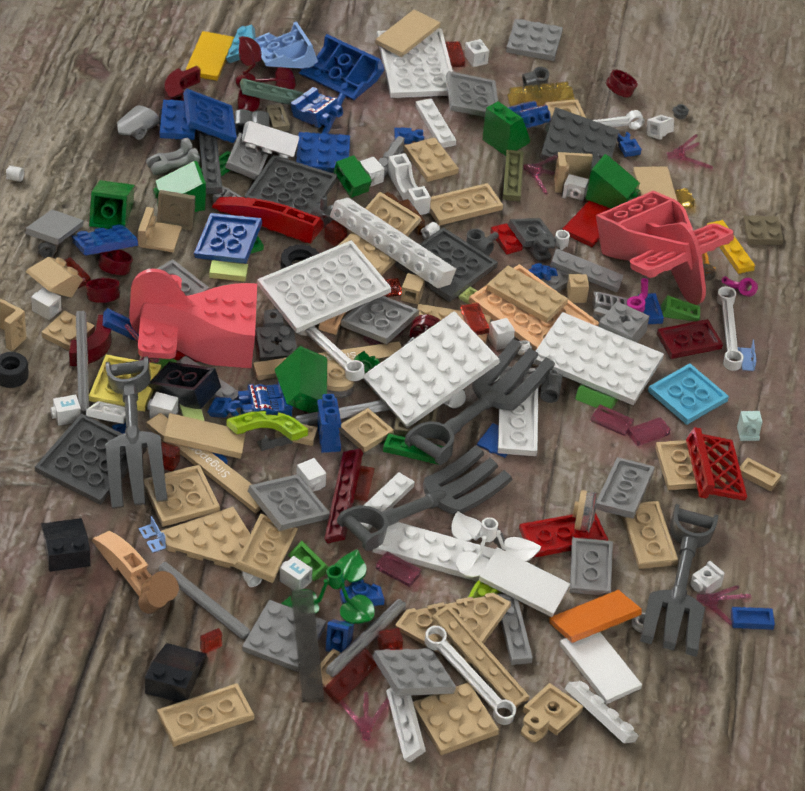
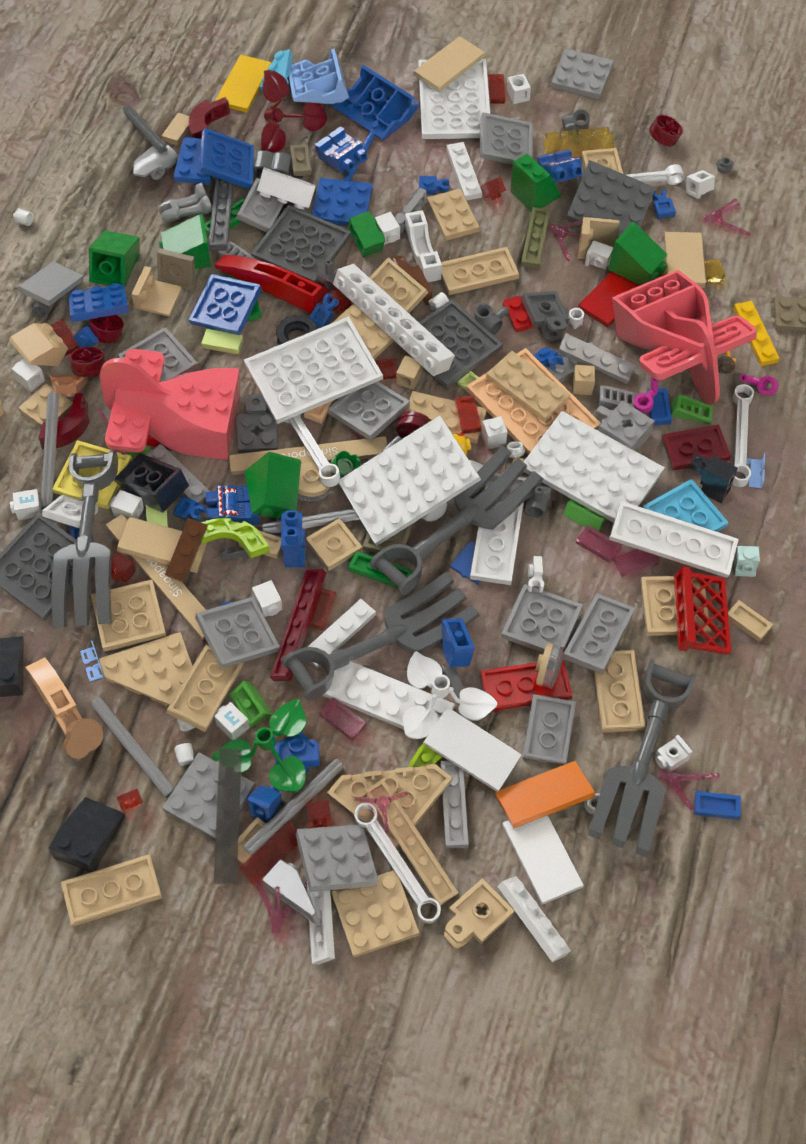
camera: 10 degrees right, 15 degrees up
blue tile [103,308,139,341] -> none
sand green tile [240,79,303,105] -> none
none -> nougat wing [49,375,88,397]
none -> blue plate [73,325,99,348]
none -> dark grey axle [123,105,168,153]
none -> tan tile [162,113,189,146]
none -> reddish brown plate [165,518,208,584]
none -> white hose [174,743,194,766]
none -> slope [262,859,321,926]
none -> blue plate [309,294,339,328]
none -> clear pink plant [355,791,408,833]
none -> blue slope [442,618,475,667]
none -> clear red plate [480,177,506,201]
none -> light grey plate [501,584,583,659]
none -> white plate [528,556,544,592]
none -> white plate [609,501,738,578]
none -> black hinge [690,454,738,504]

